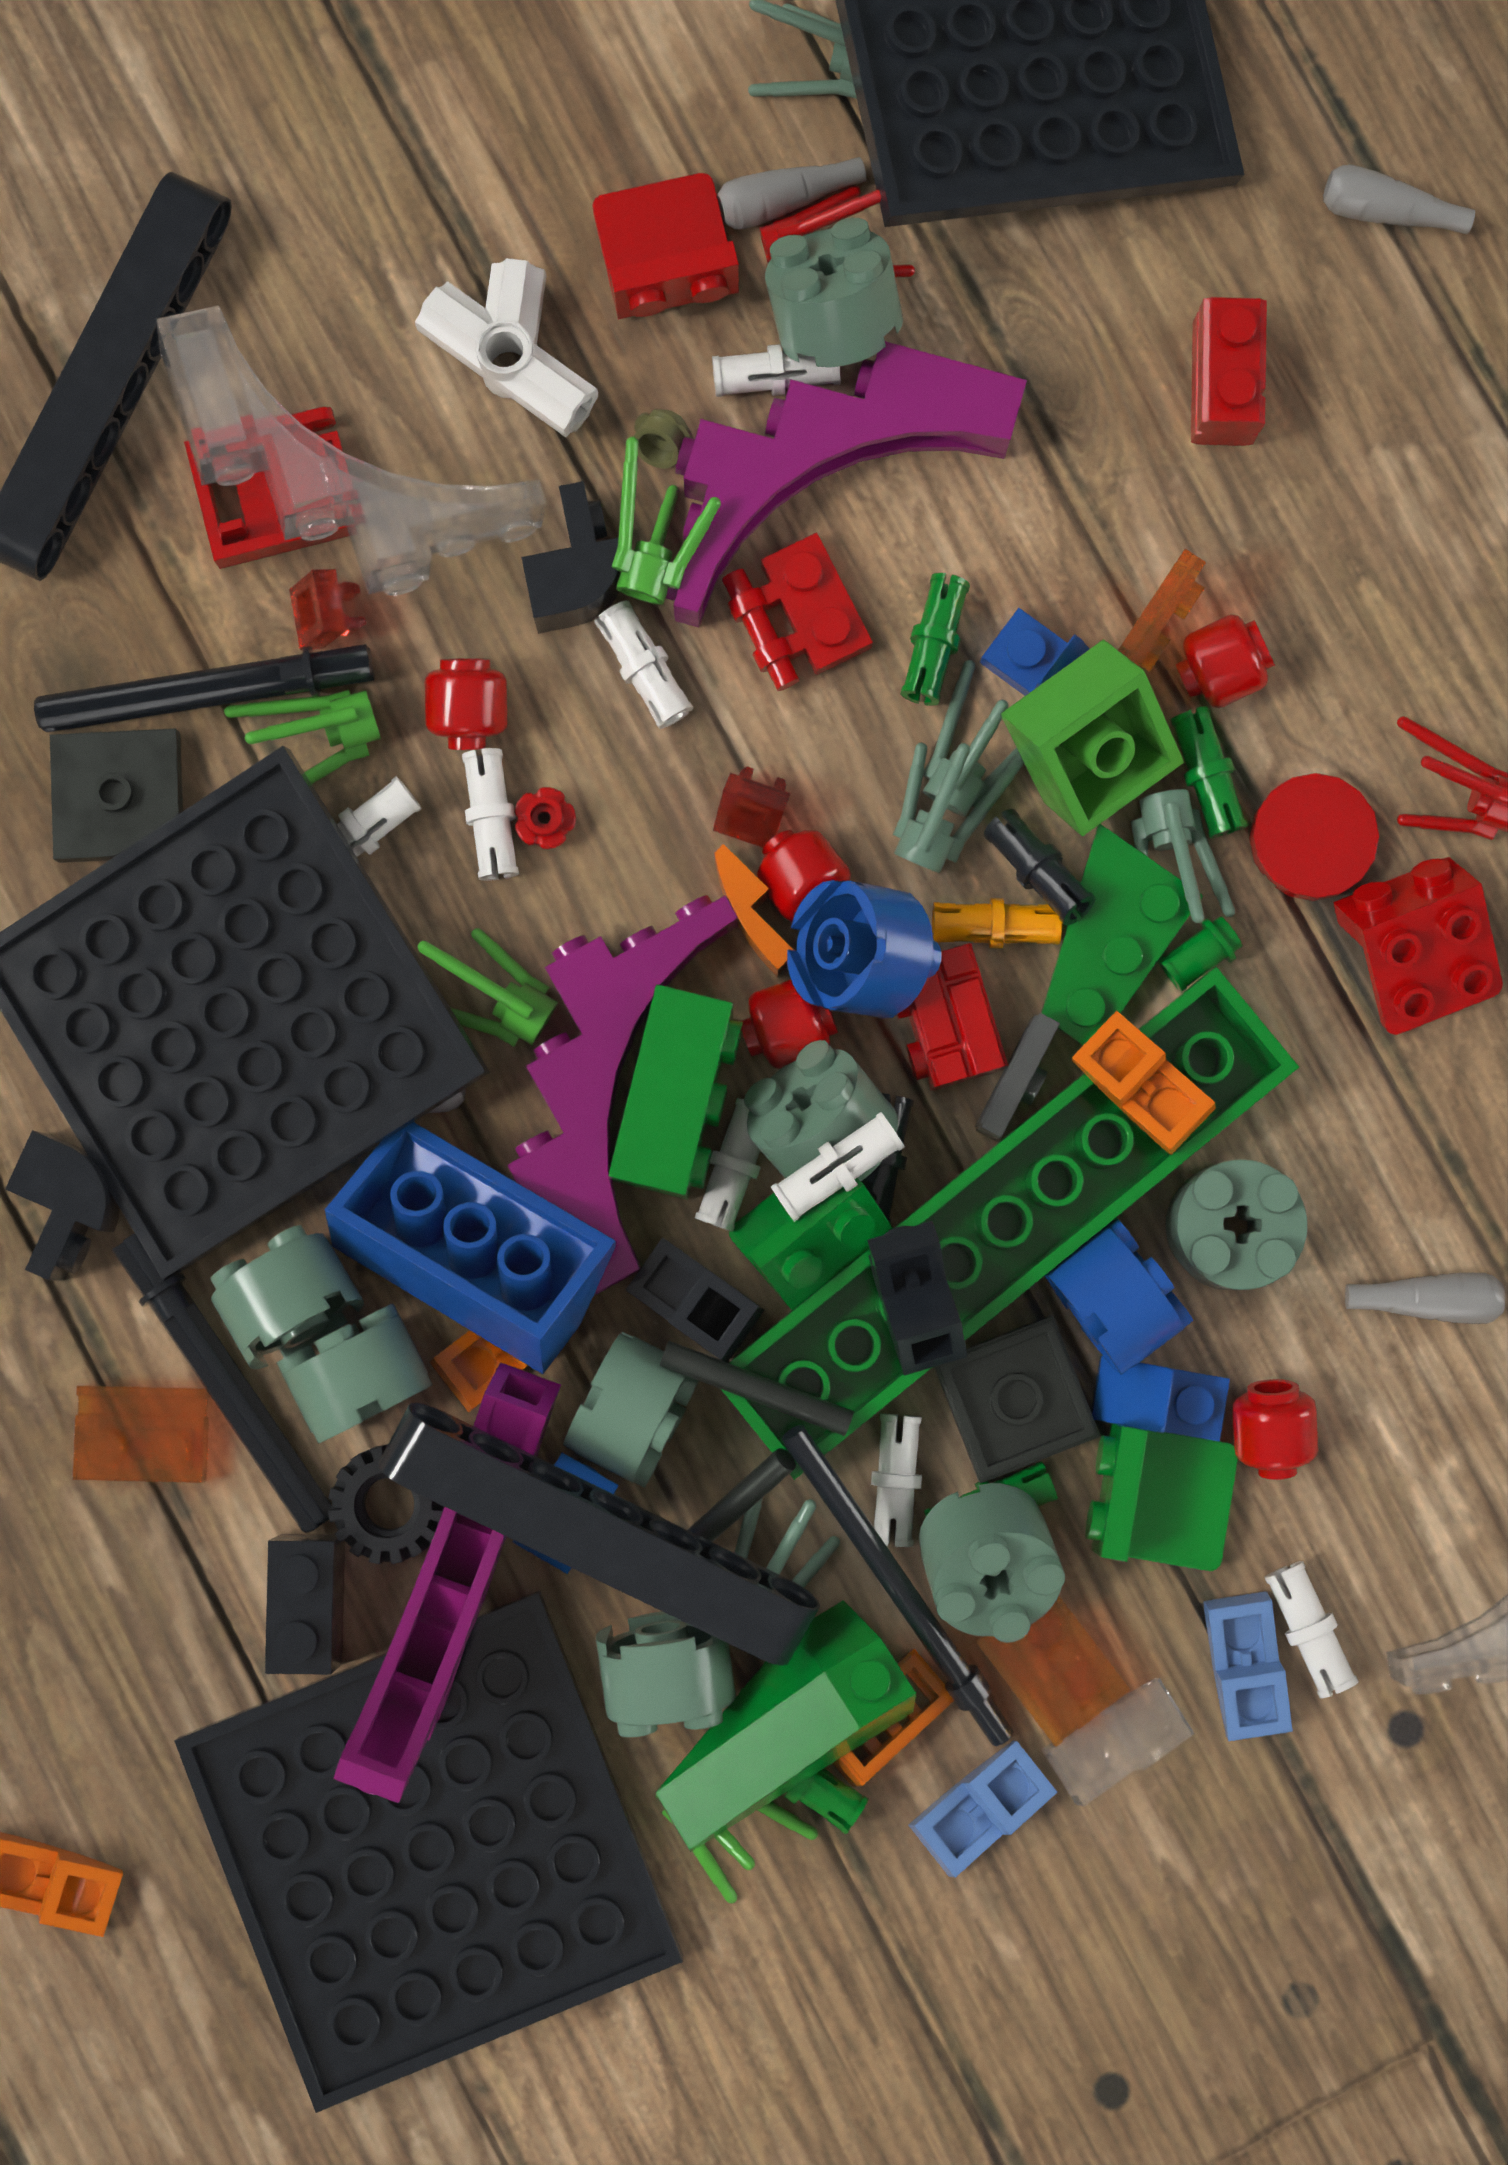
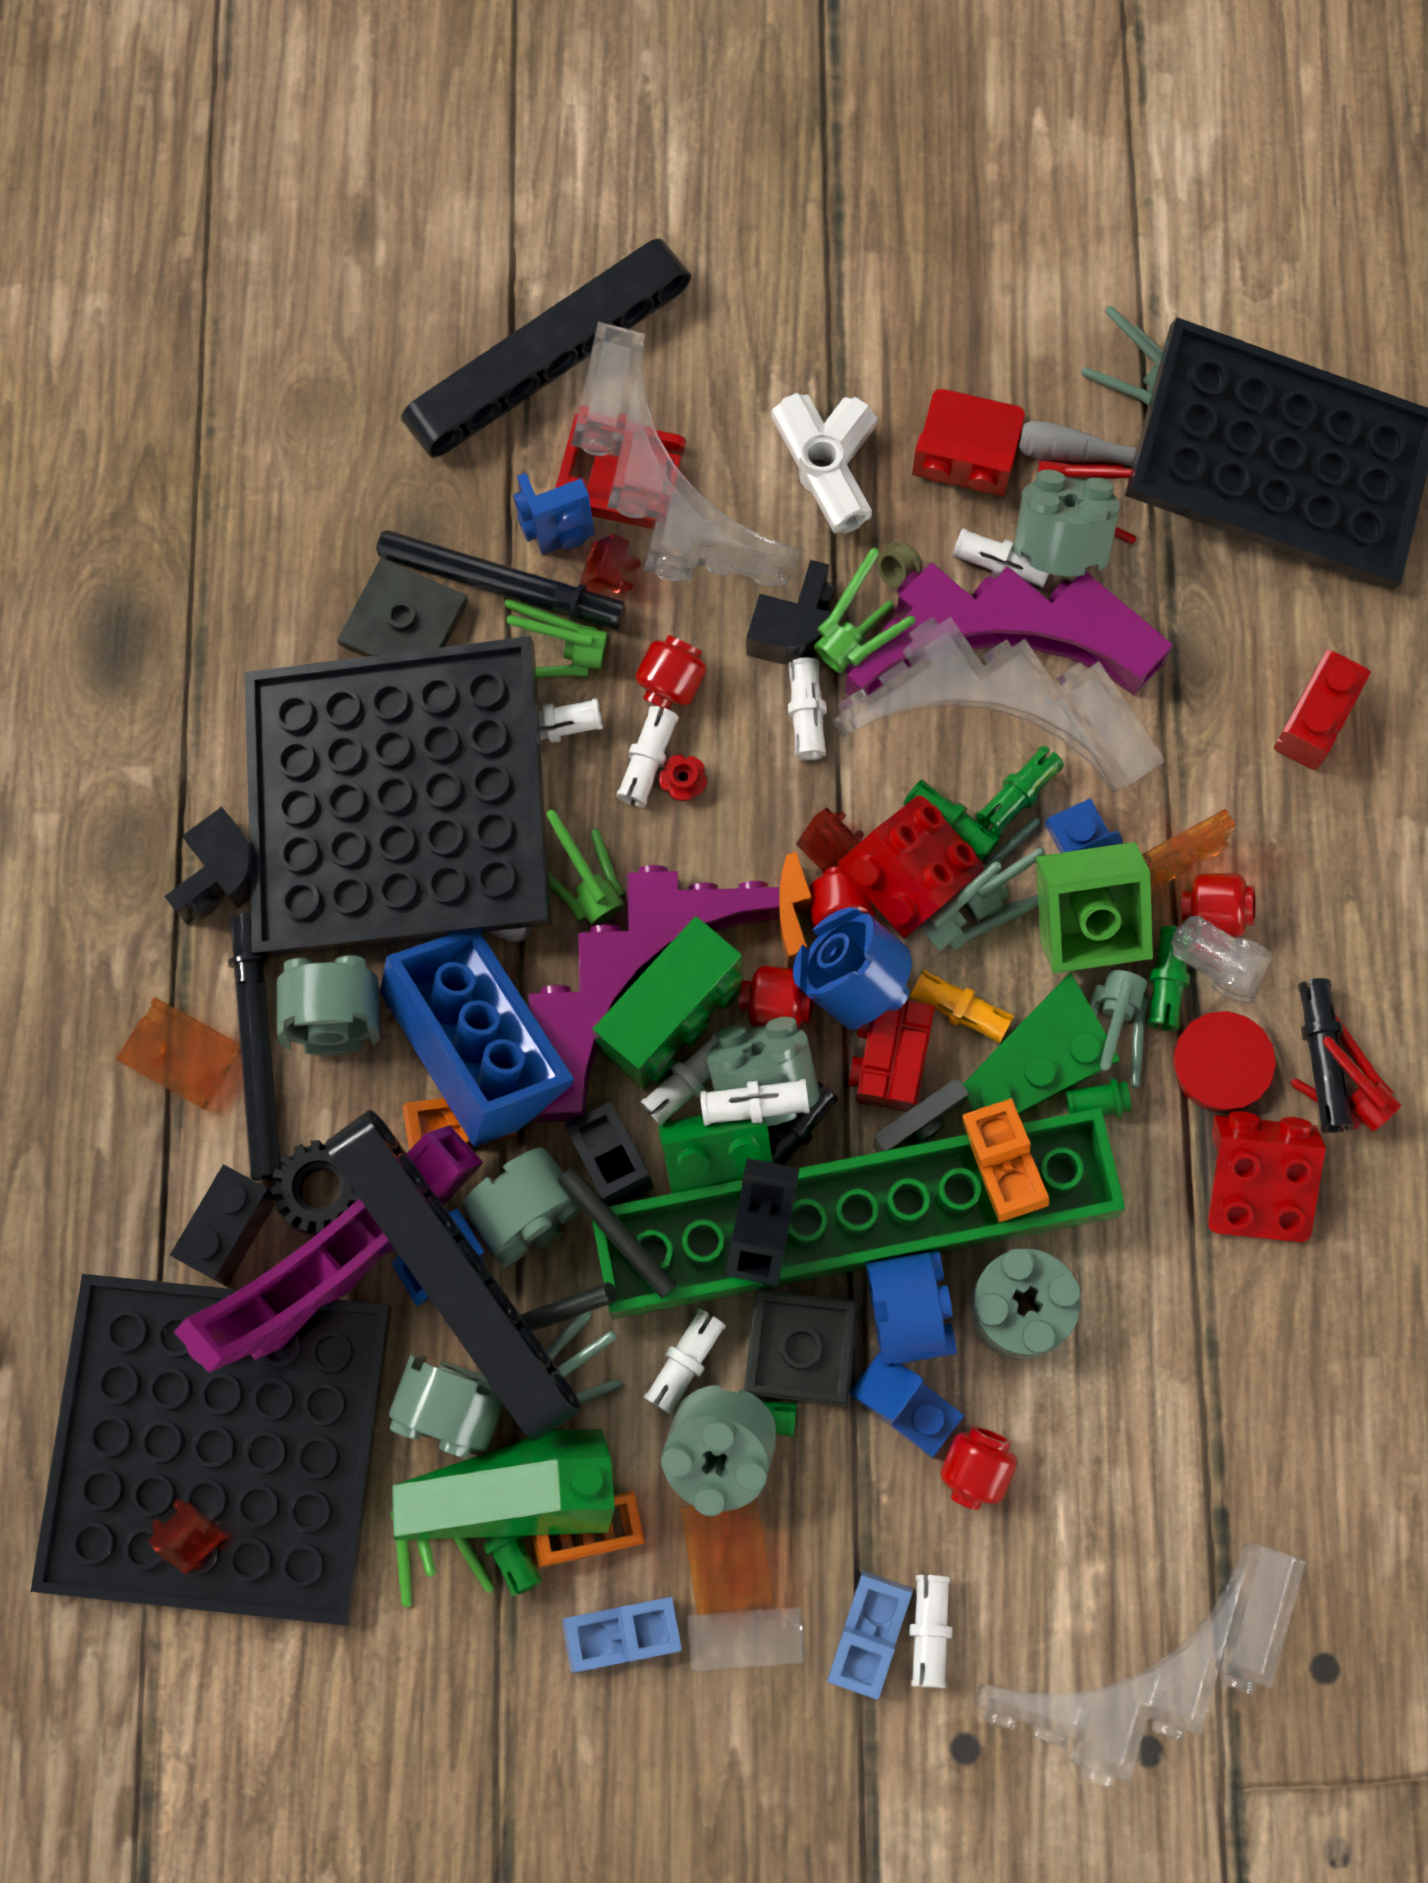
camera: 35 degrees right, 10 degrees down
sand green brick [276,1303,433,1444] -> none
red plate [722,532,873,691] -> none
black bar [781,1424,1014,1746] -> none
black pin [984,808,1096,926] -> none
green bracket [1085,1423,1238,1571] -> none
light grey piece [1345,1272,1505,1324] -> none
none -> clear red tile [148,1499,225,1575]
none -> blue bracket [513,472,595,555]
none -> clear arch [832,617,1165,793]
none -> red bracket [838,795,984,939]
none -> green pin [903,779,1001,863]
none -> clear piece [1170,916,1273,1003]
none -> black pin [1298,978,1355,1133]

